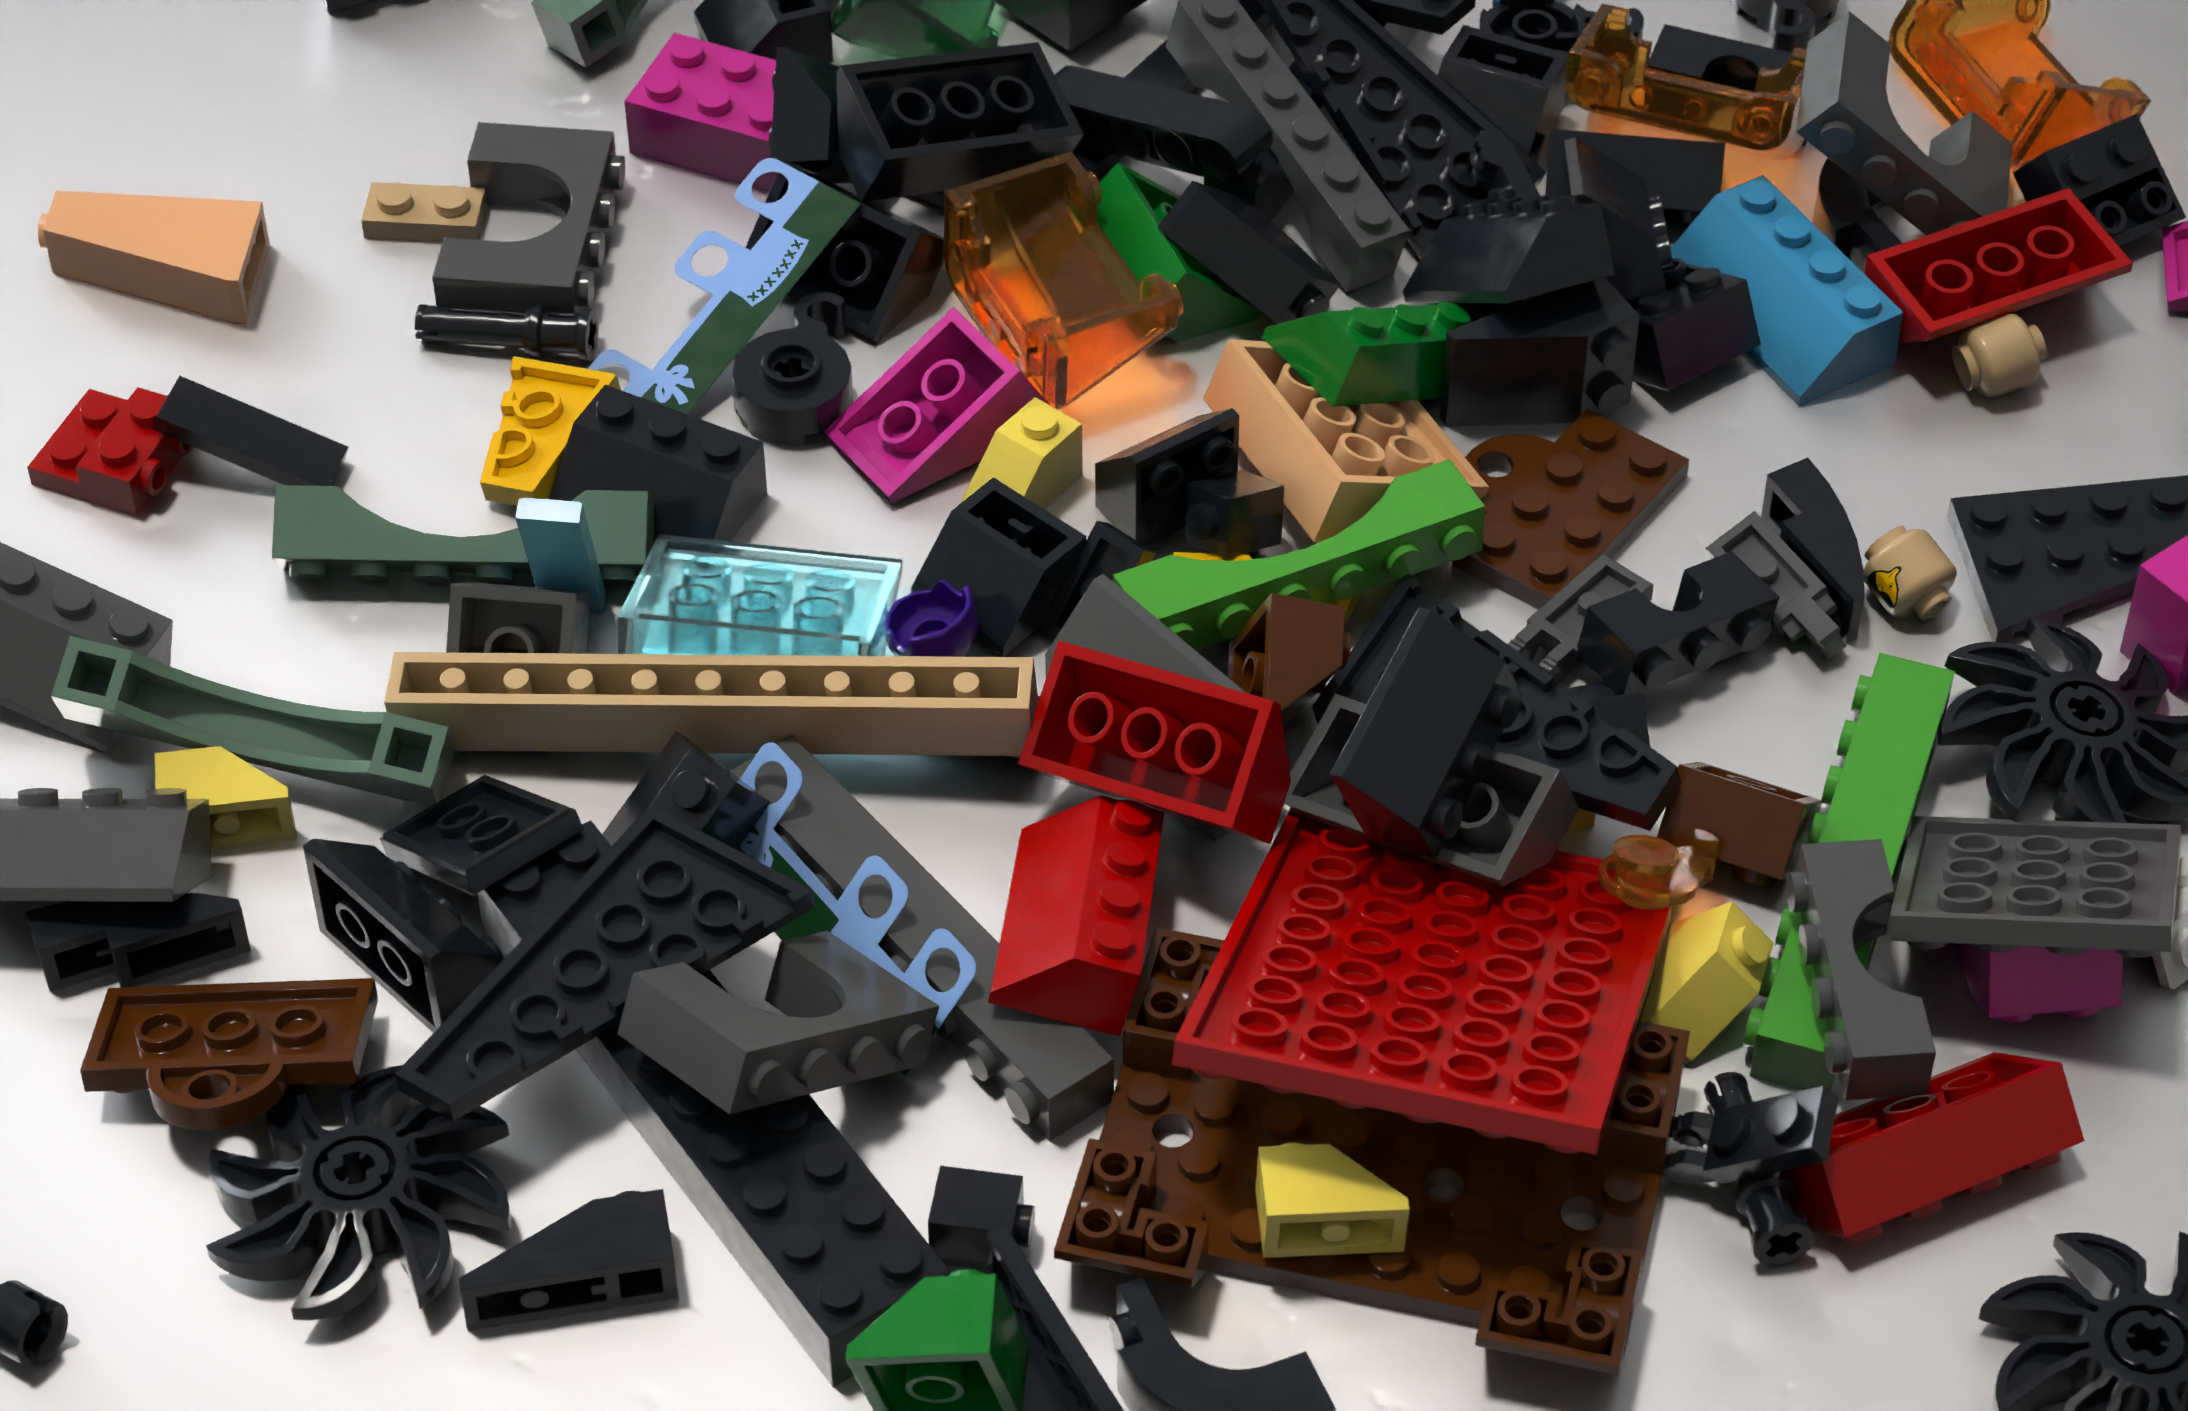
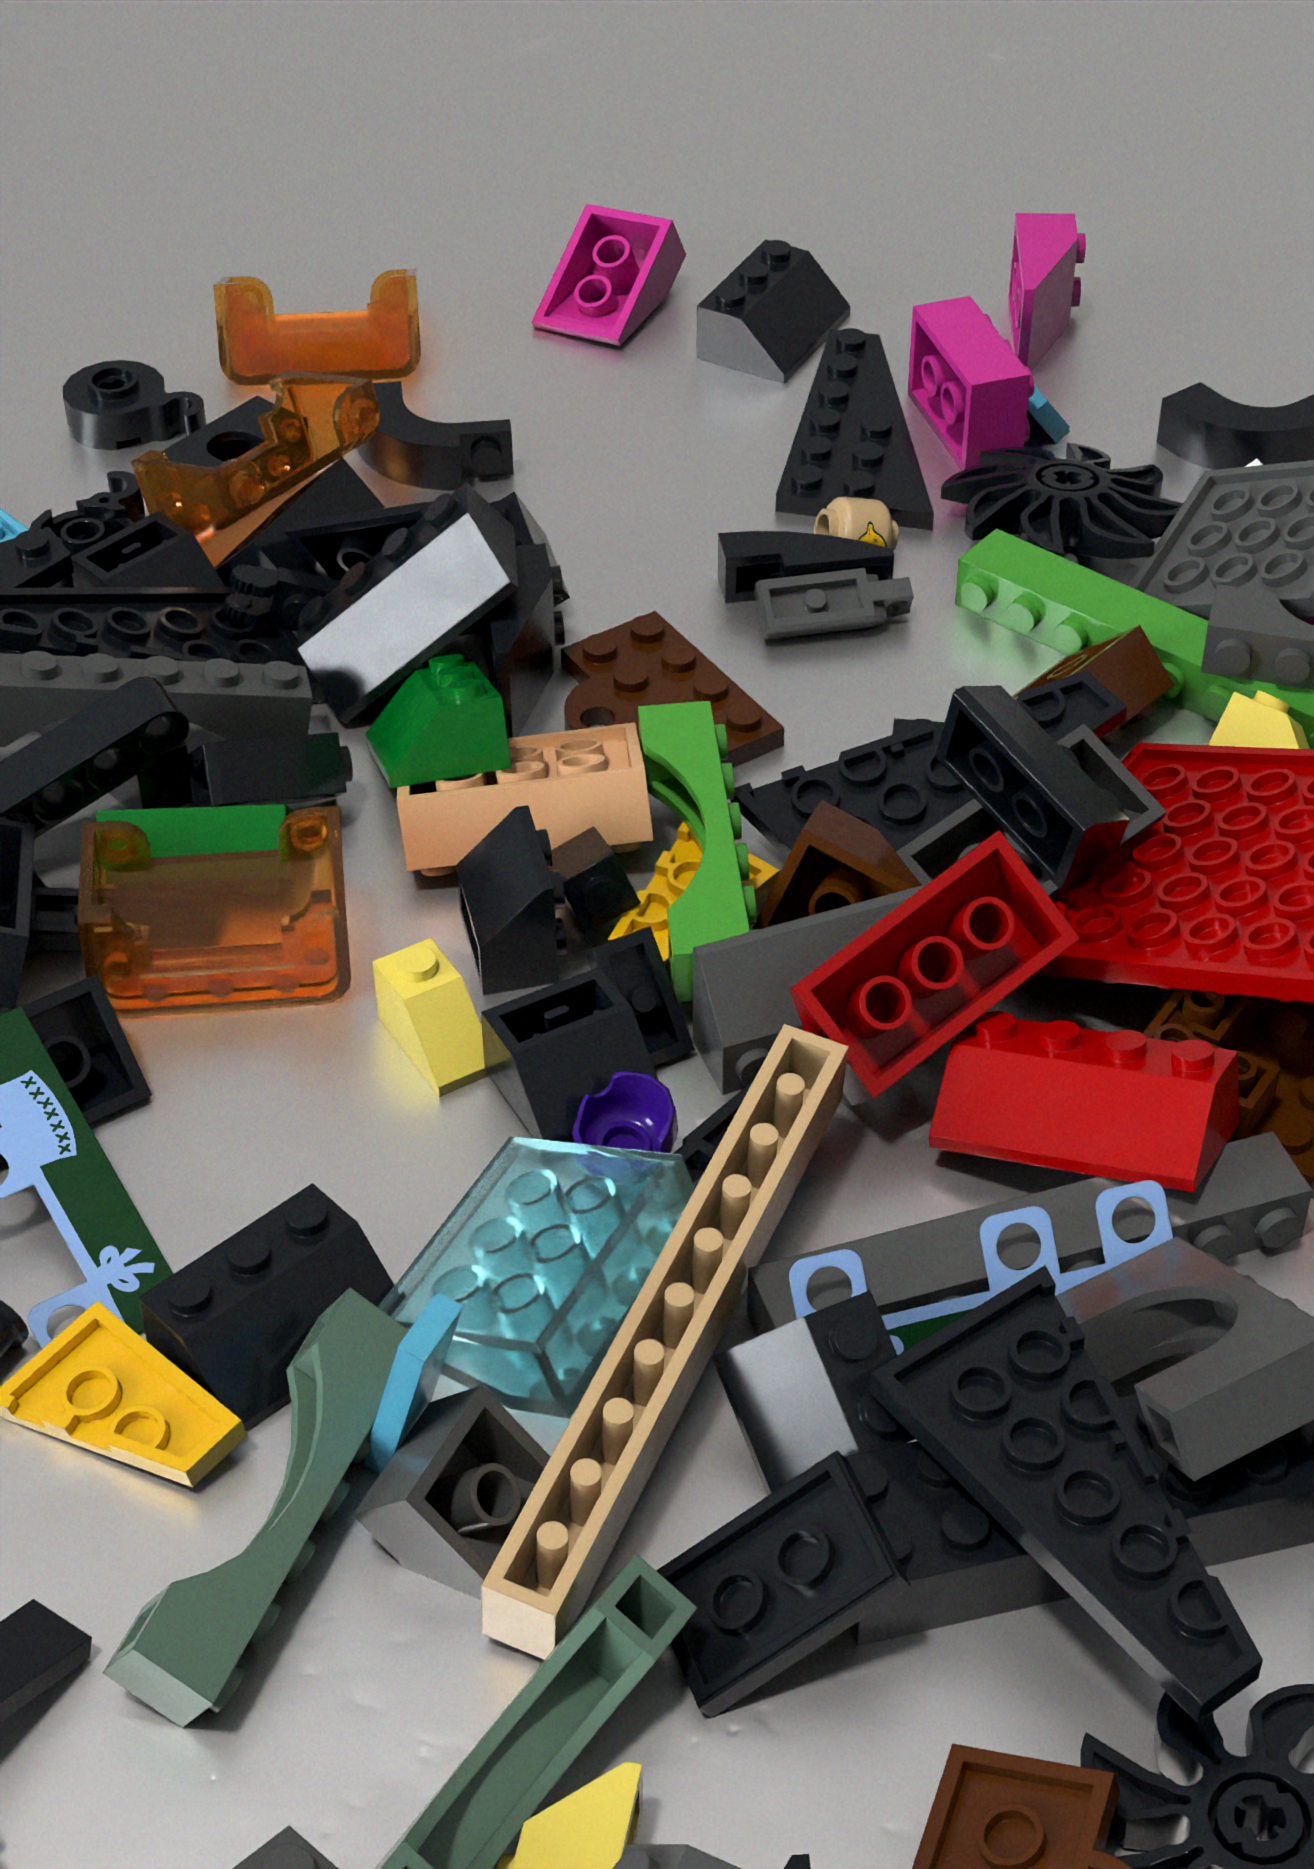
camera: 70 degrees left, 5 degrees down
black slope [303,838,505,1033] -> none
black piece [731,292,853,446] -> none
dark pink slope [824,307,1048,503] -> none
dark grey hinge [1508,554,1654,686] -> none
black arch [1577,551,1780,696] -> none
clear orange piece [1597,829,1719,910] -> none
dark azure slope [1671,175,1904,406] -> none
dark grey arch [1796,11,2012,235] -> none
red slope [1864,188,2133,343] -> none
tan head [1952,313,2047,398] -> none
black slope [2013,114,2186,247] -> none

